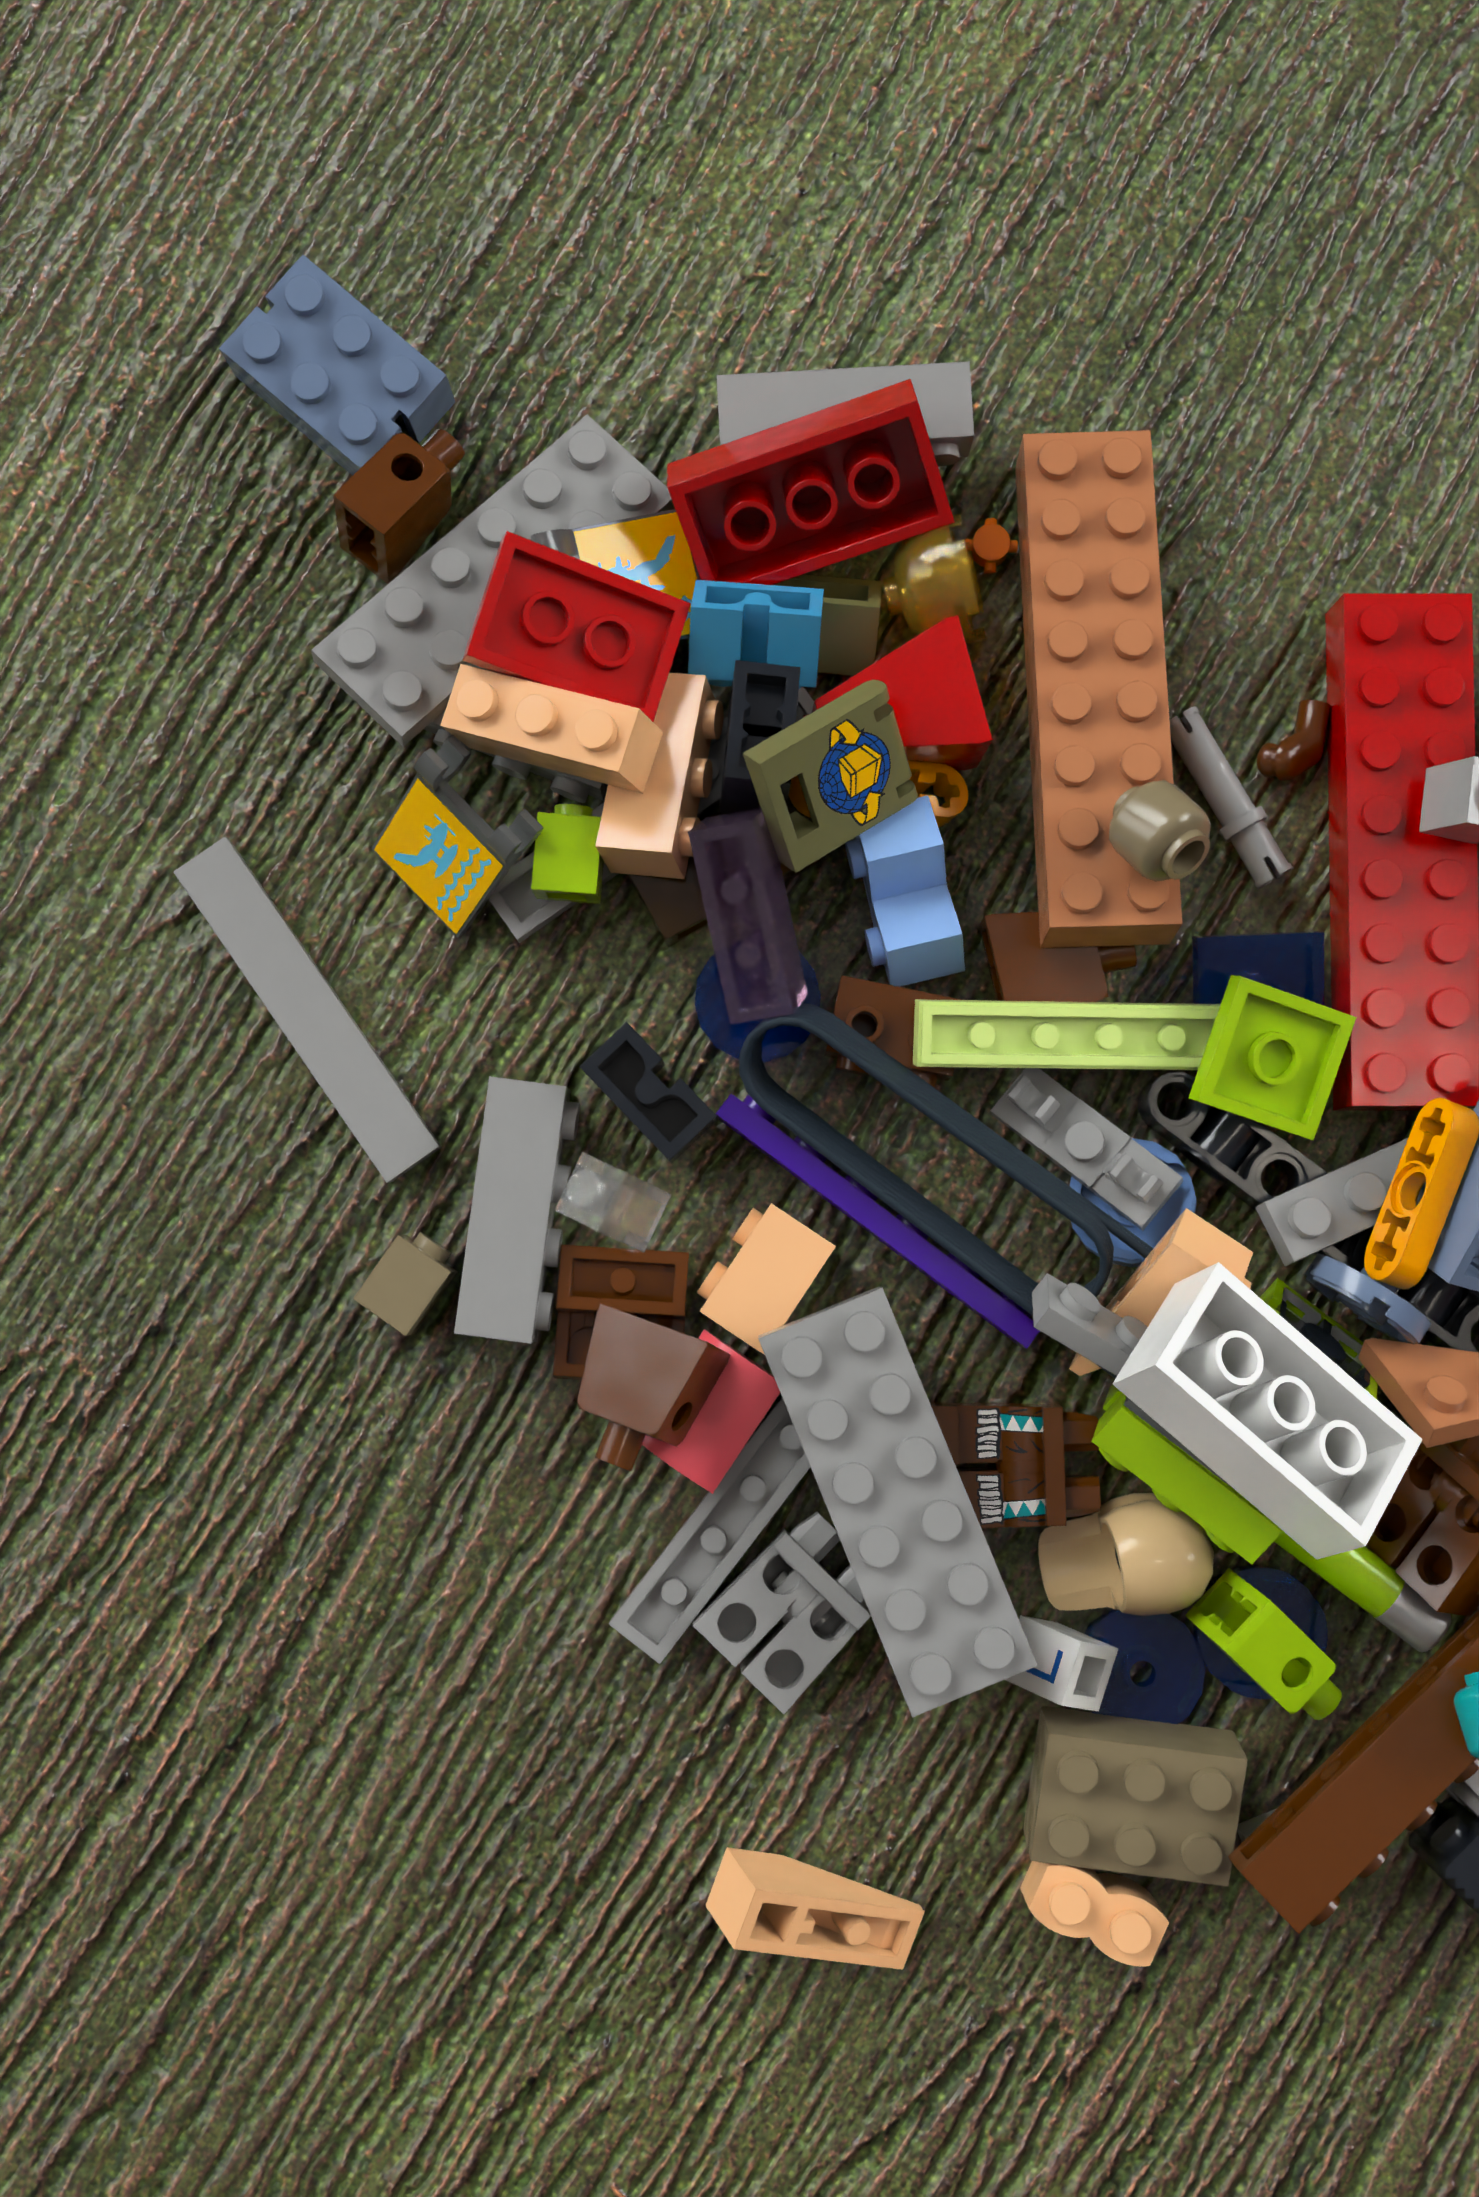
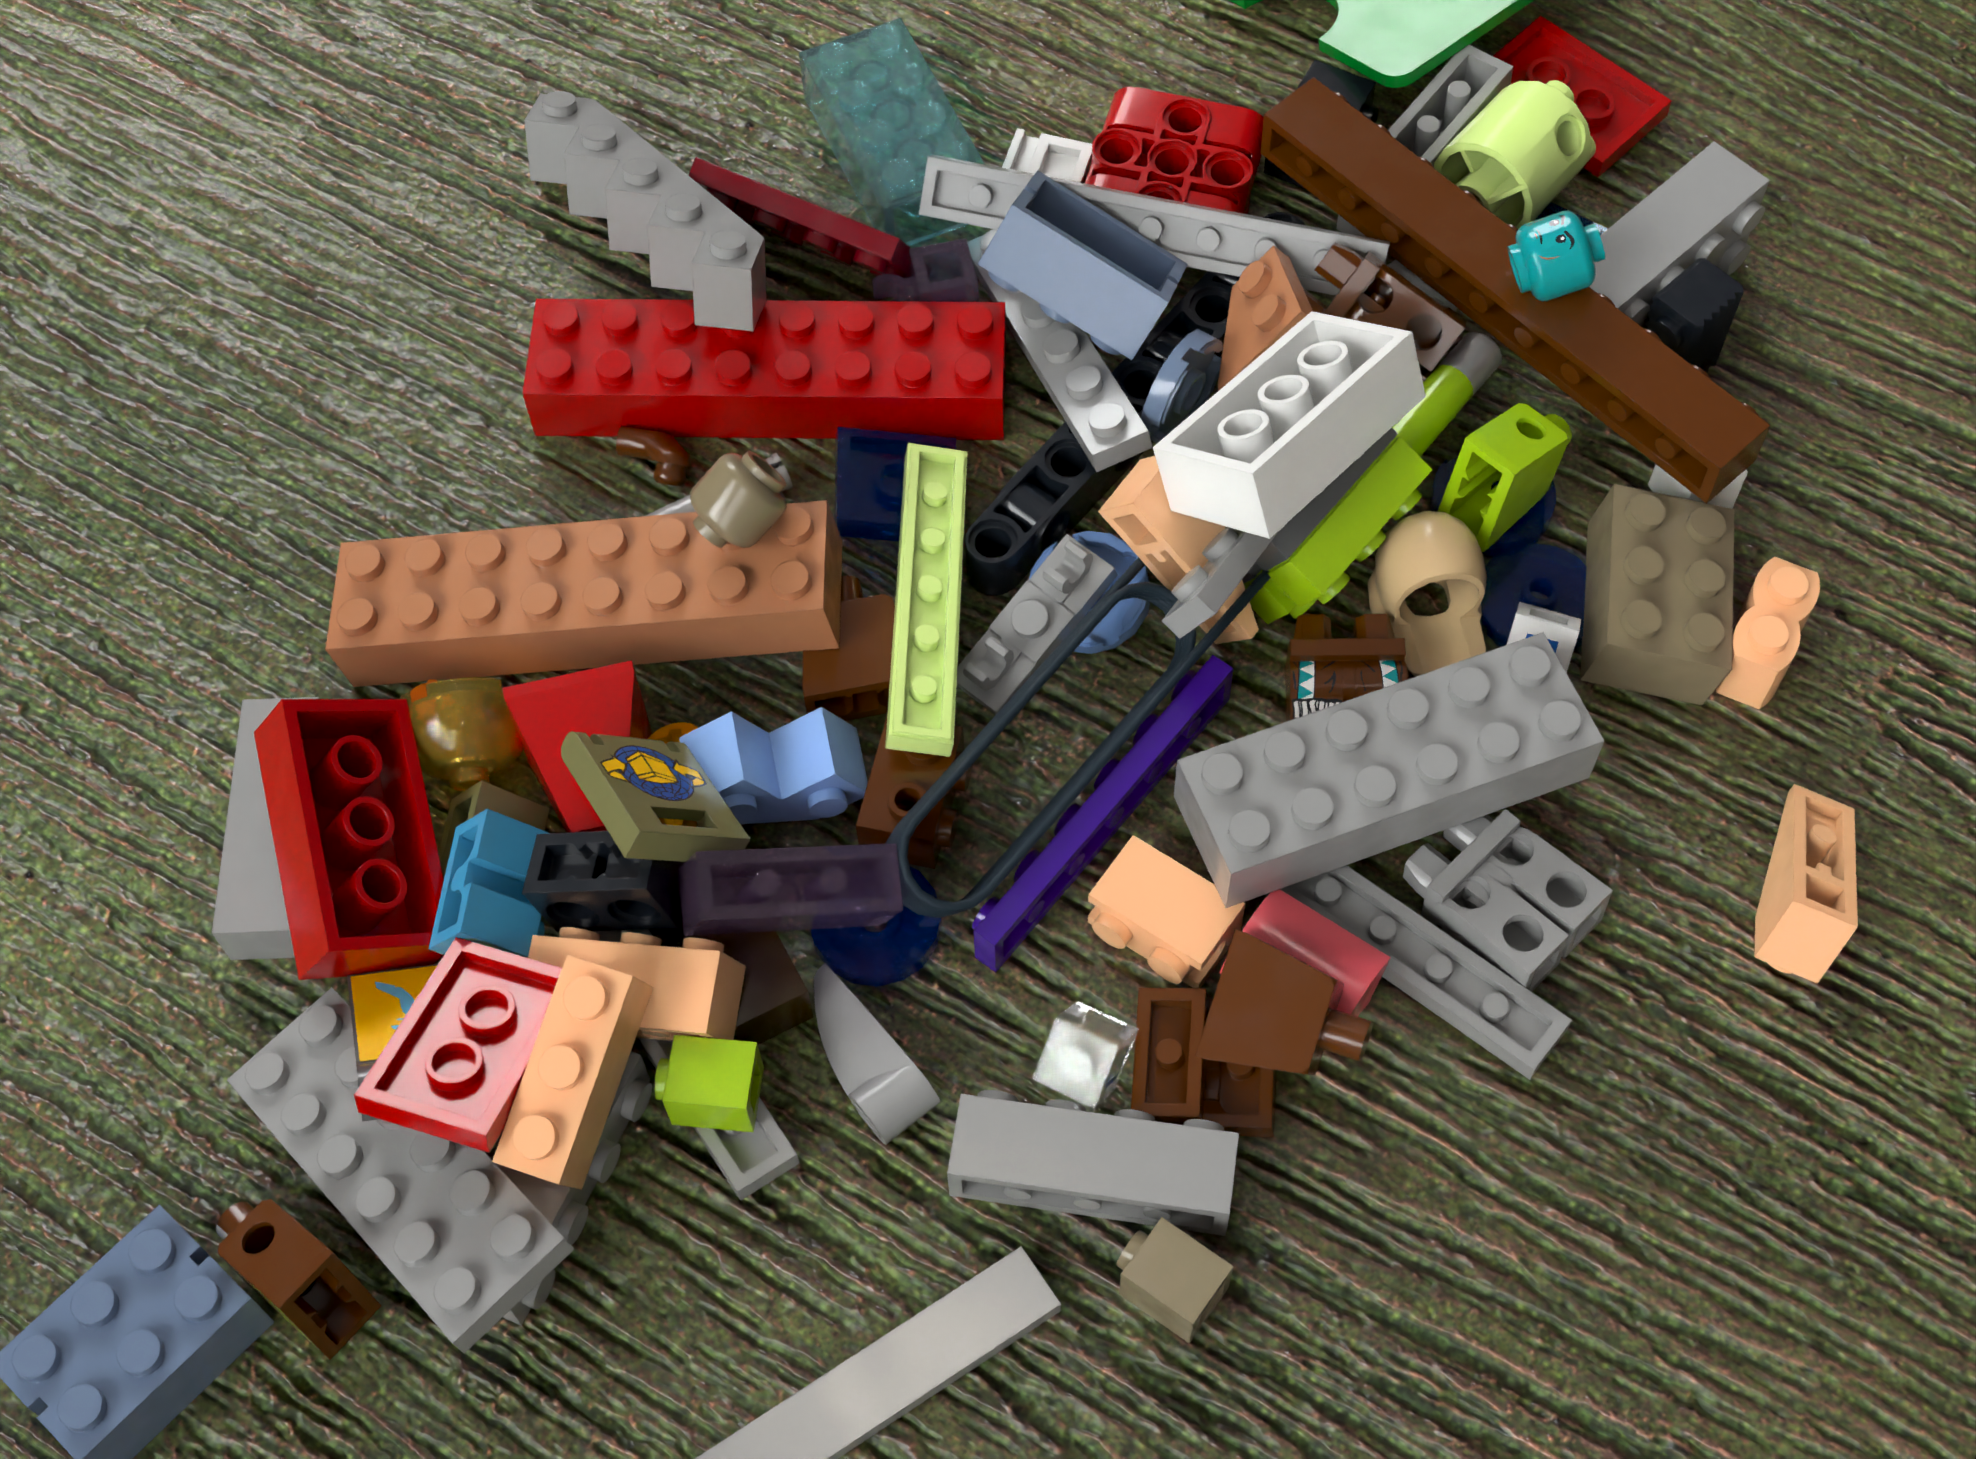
camera: 90 degrees left, 25 degrees down
flag [371,735,543,938] -> none
black brick [579,1022,718,1163] -> none
lime plate [1188,975,1356,1141] -> none
light orange beam [1364,1098,1479,1289] -> none
none -> light grey piece [814,963,940,1145]

